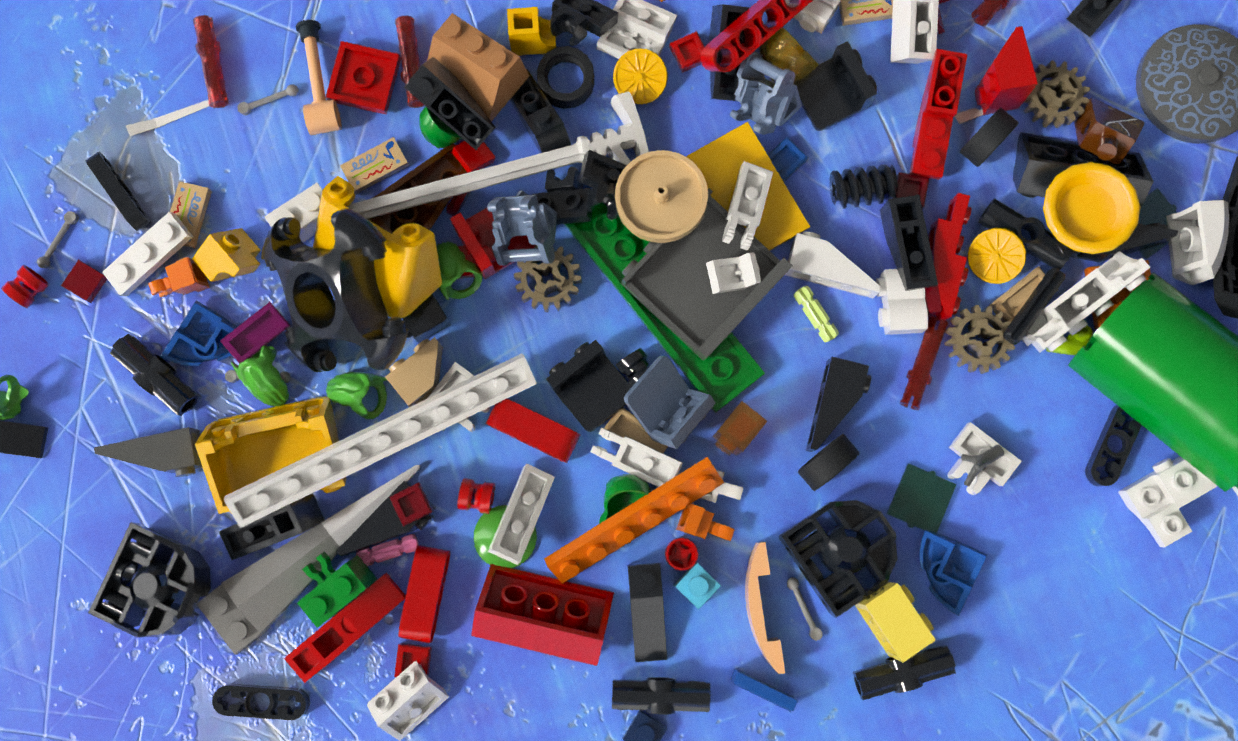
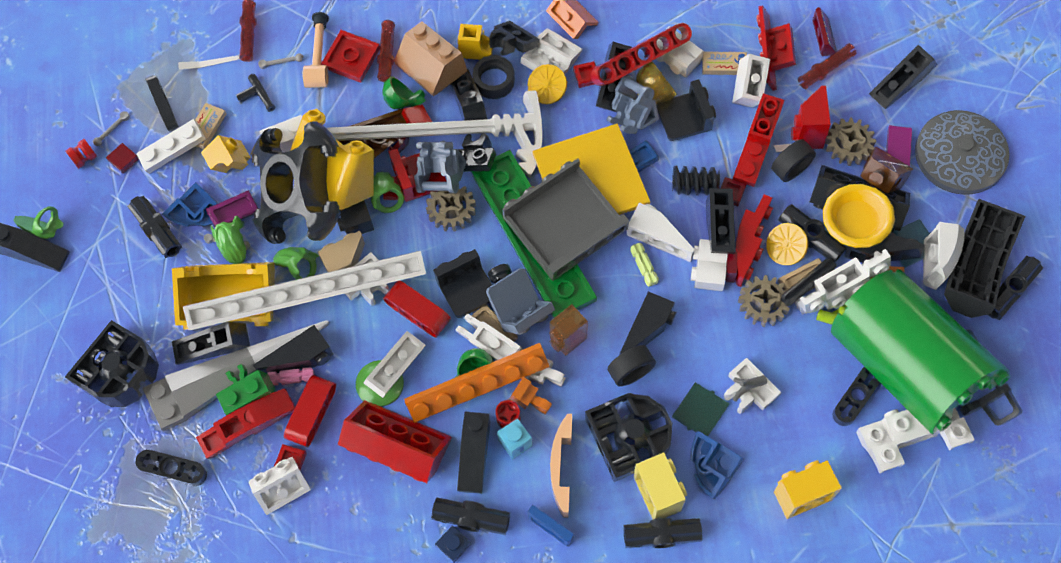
camera: 15 degrees right, 15 degrees down
dark grey slope [94,427,202,477] -> none
orange piece [148,257,210,298] -> none
tan tile [340,137,409,194] -> none
dark red tile [389,482,434,526] -> none
black slope [404,57,495,150] -> none
red wheel [457,478,495,514] -> none
black plate [578,150,627,220] -> none
tan piece [615,150,708,243] -> none
white bracket [706,252,761,294] -> none
white hinge [722,161,773,250] -> none
light grey hinge [787,577,823,641] -> none
clear red pin [900,316,949,410] -> none
none -> black piece [236,74,275,112]
none -> yellow brick [774,460,842,519]
none -> magenta tile [886,125,912,166]

